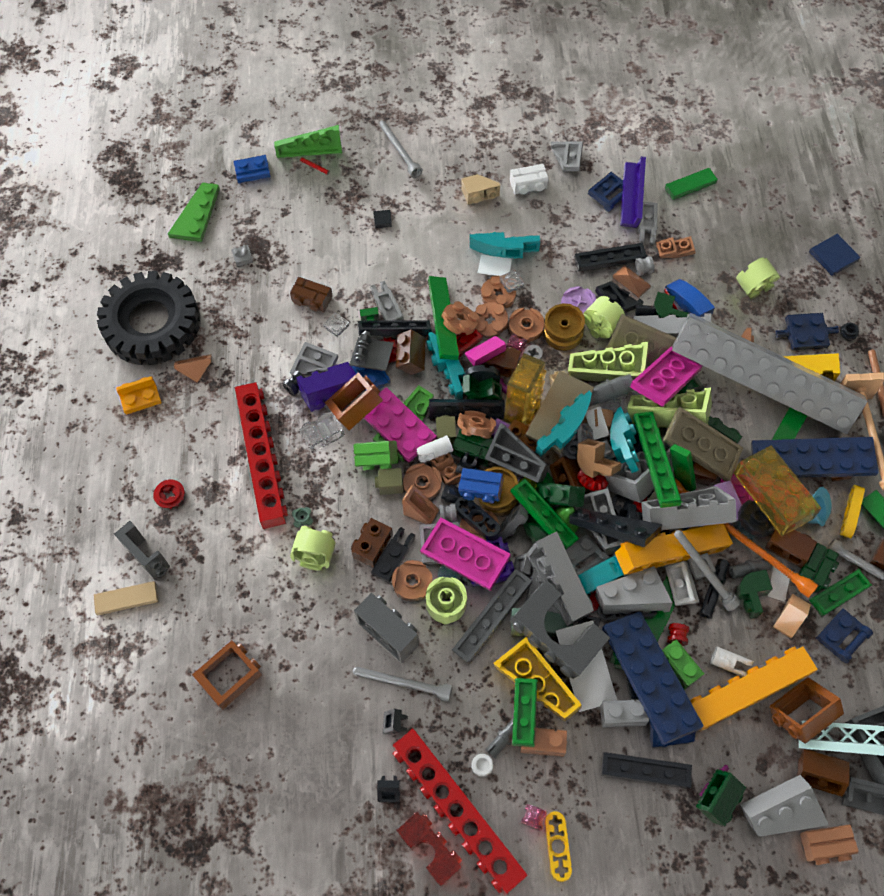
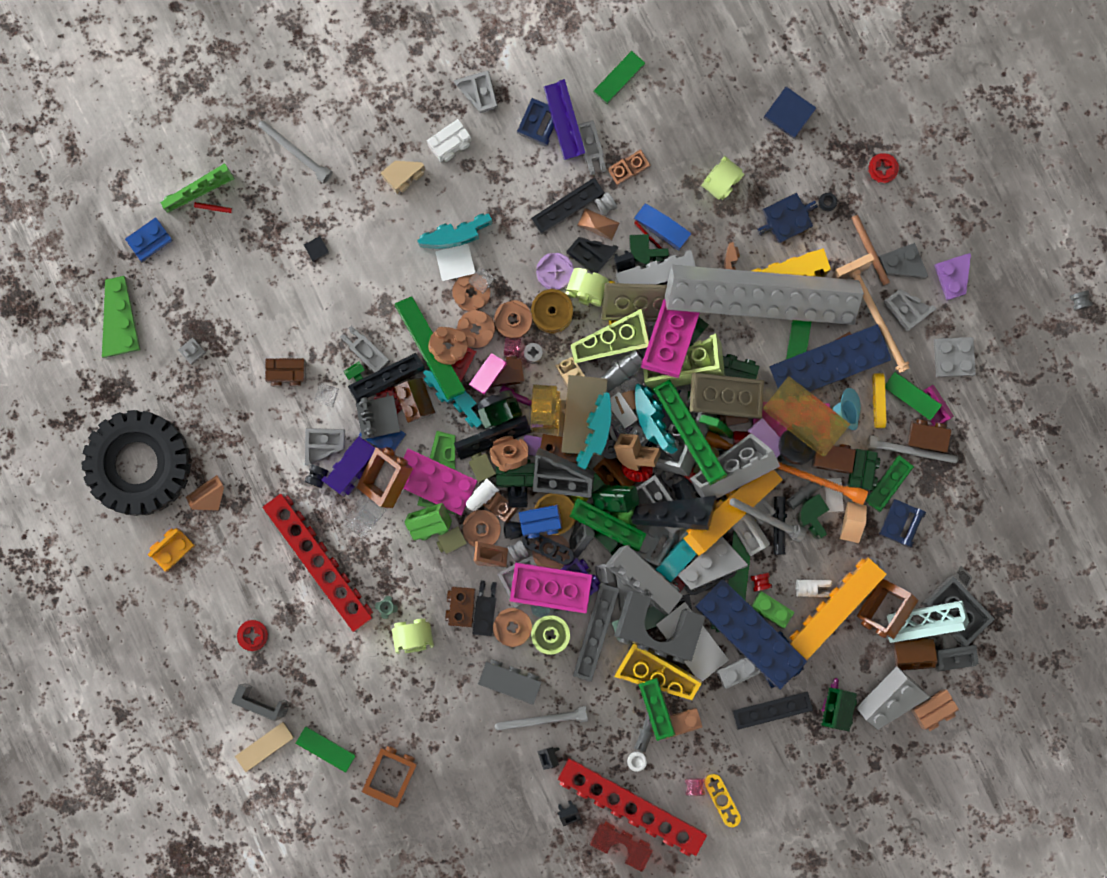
camera: 25 degrees left, 20 degrees up
none -> green tile [295,726,356,773]

